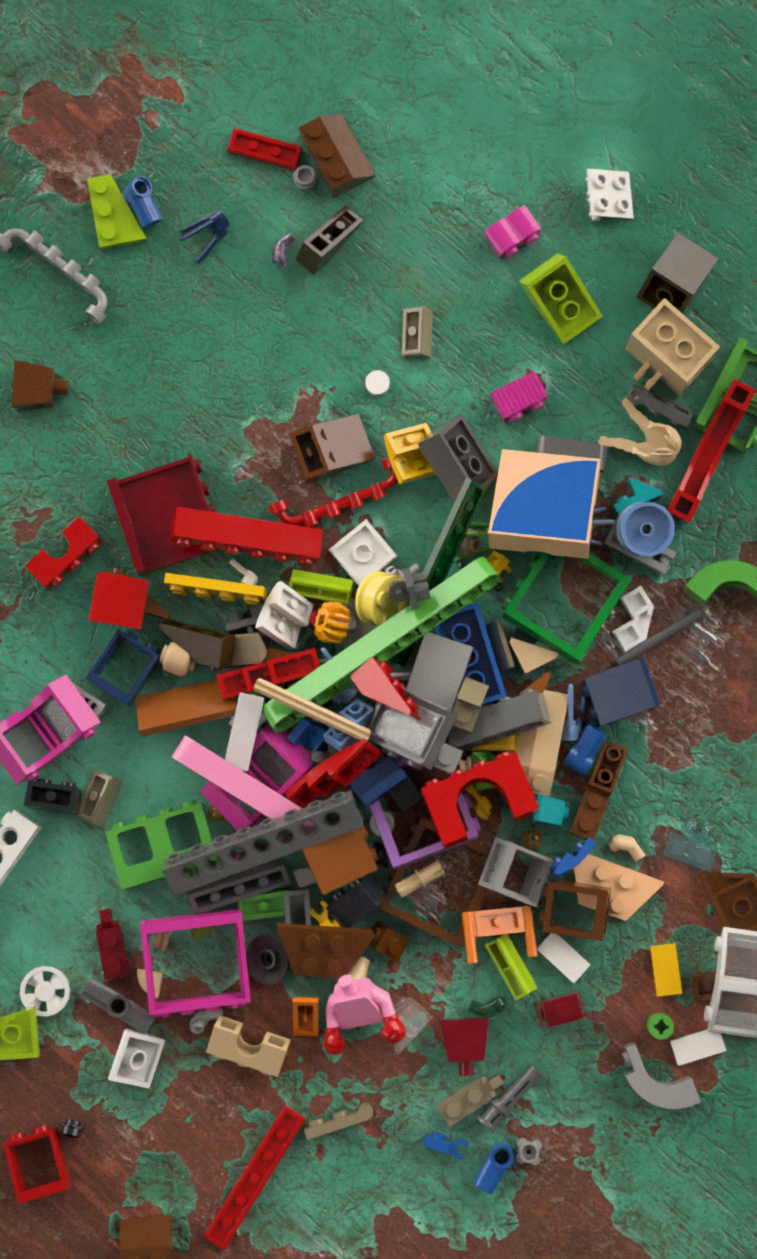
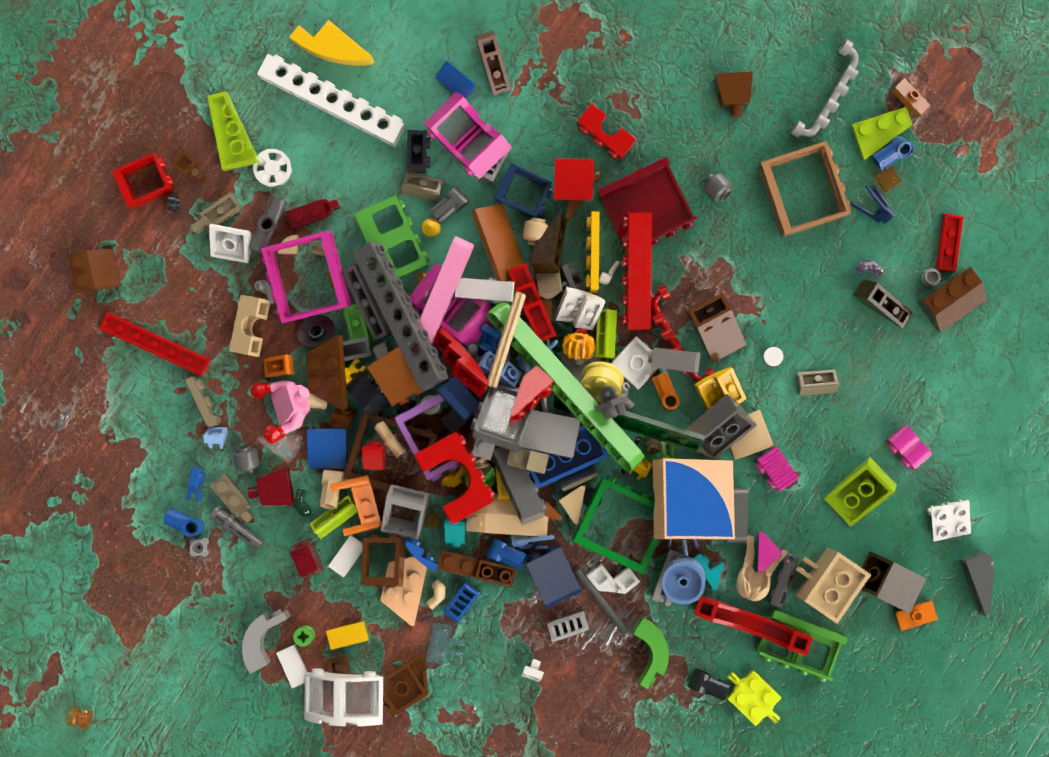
camera: 80 degrees right, 5 degrees up
none -> reddish brown plate [171,150,206,183]
none -> dark tan hinge [190,192,243,234]
none -> light blue tile [204,427,228,449]
none -> dark grey head [233,444,261,474]
none -> blue slope [307,429,348,469]
none -> tan piece [320,470,344,510]
none -> red slope [362,442,386,470]
none -> yellow plate [422,218,441,238]
none -> dark grey piece [430,186,469,224]
none -> blue slope [443,580,481,623]
none -> white tile [521,659,544,682]
none -> light grey slope [547,611,589,642]
none -> light grey slope [648,348,700,373]
none -> orange piece [651,372,680,411]
none -> dark grey head [704,173,732,202]
none -> tan slope [730,410,774,460]
none -> medium nougat window [758,141,851,238]
none -> dark pink slope [758,532,782,573]
none -> clear orange tile [874,166,902,193]
none -> plate [891,78,931,118]
none -> orange plate [894,600,938,631]
none -> dark grey slope [959,551,994,616]

